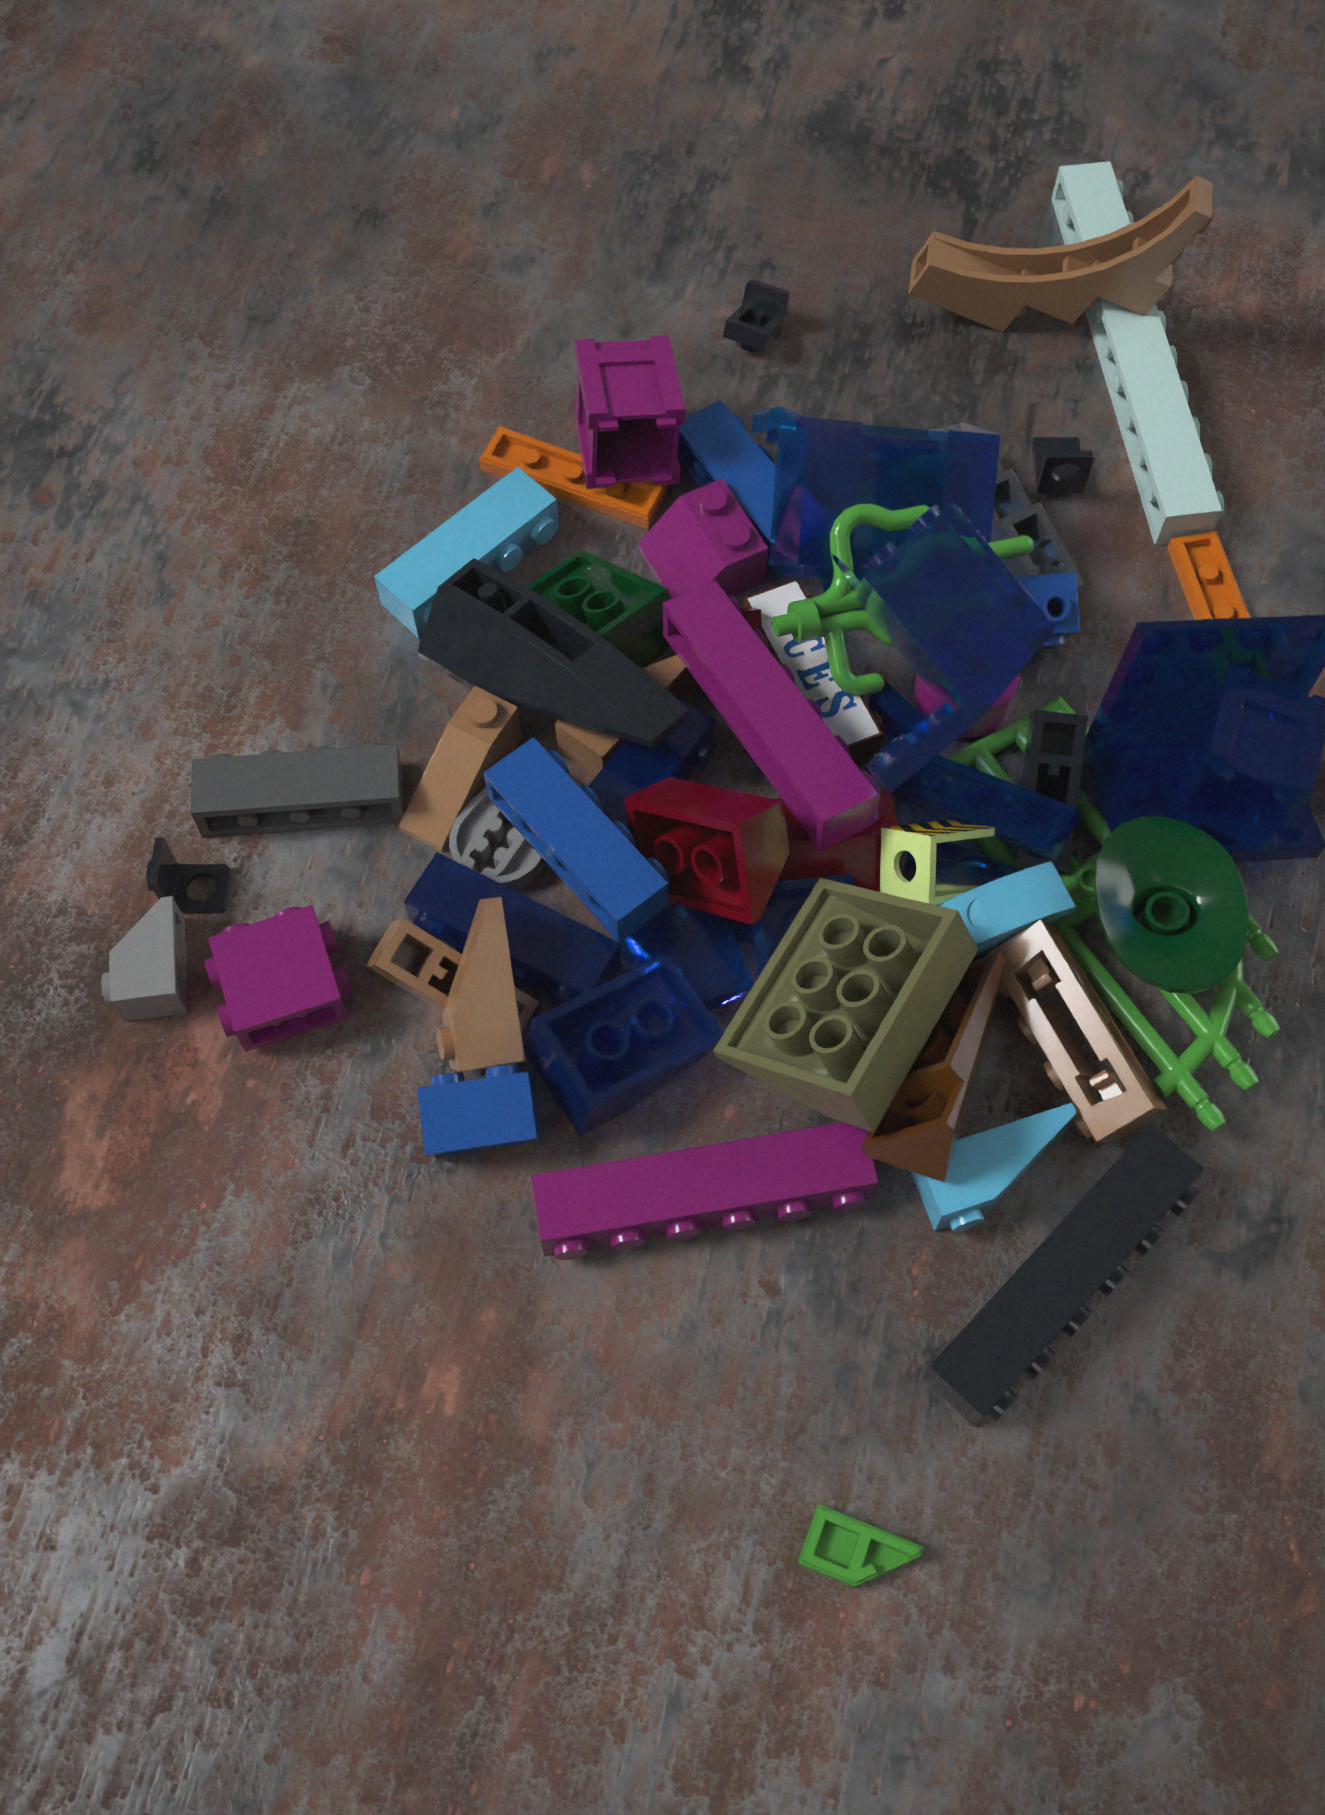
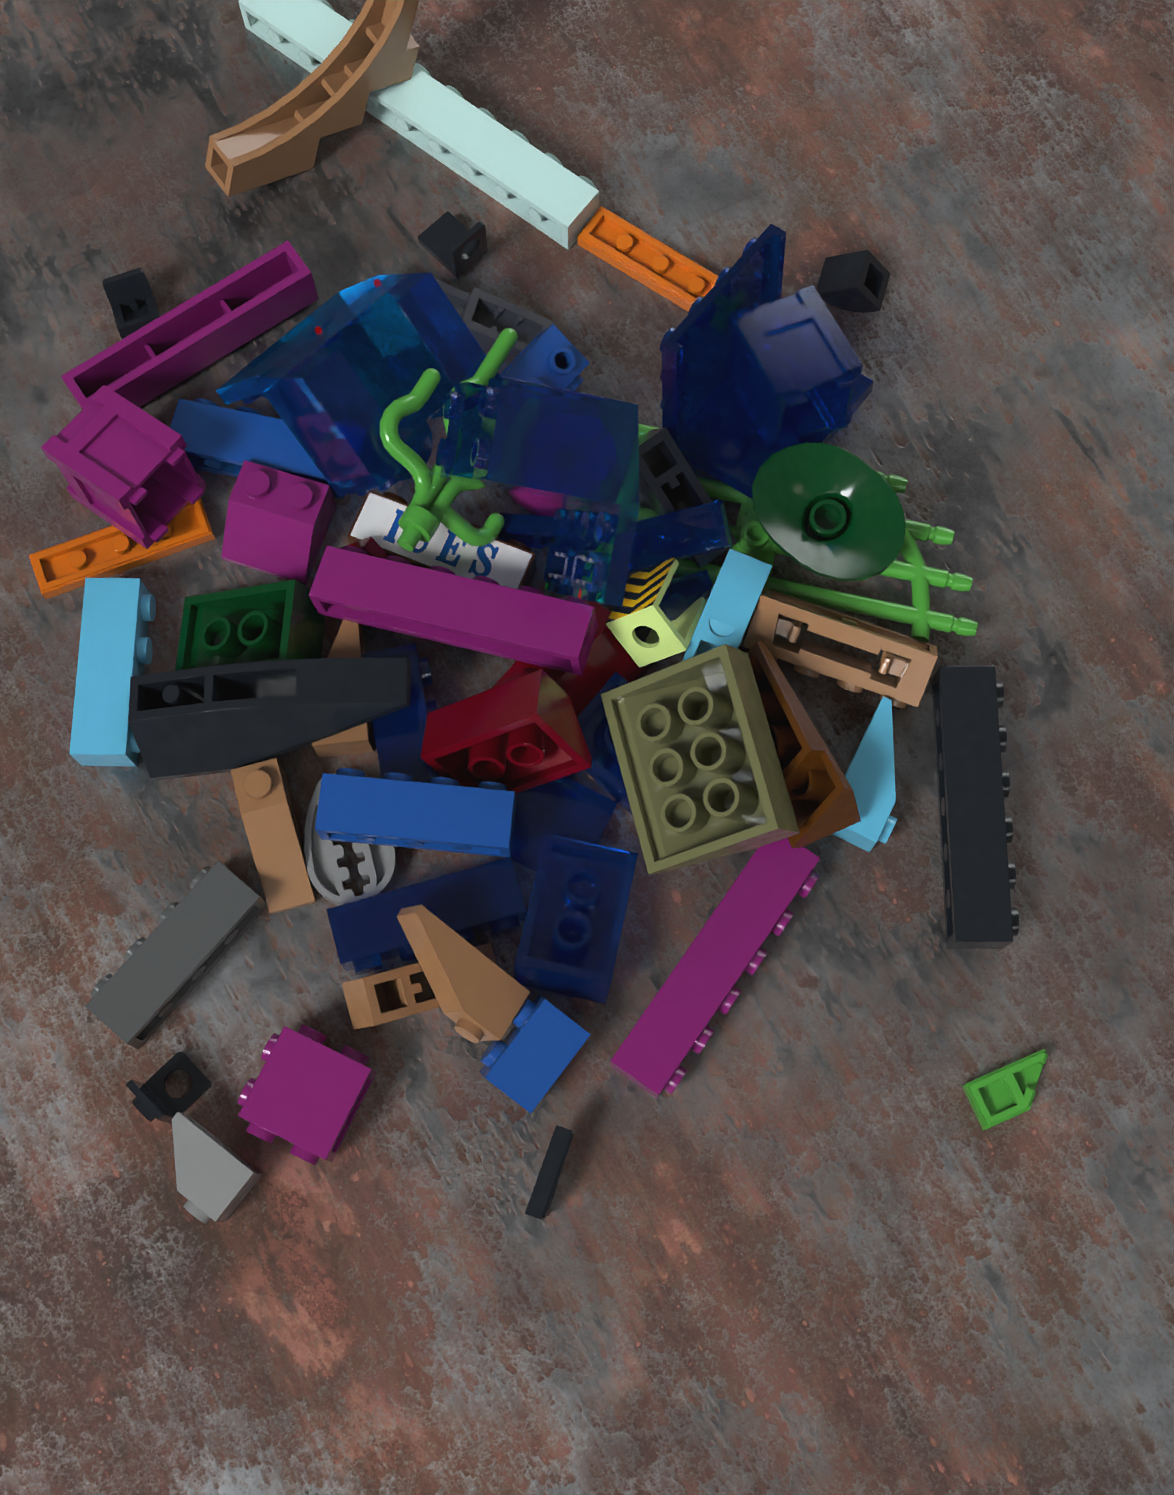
camera: 45 degrees left, 10 degrees up
none -> magenta brick [61,240,319,410]
none -> black tile [525,1125,574,1220]

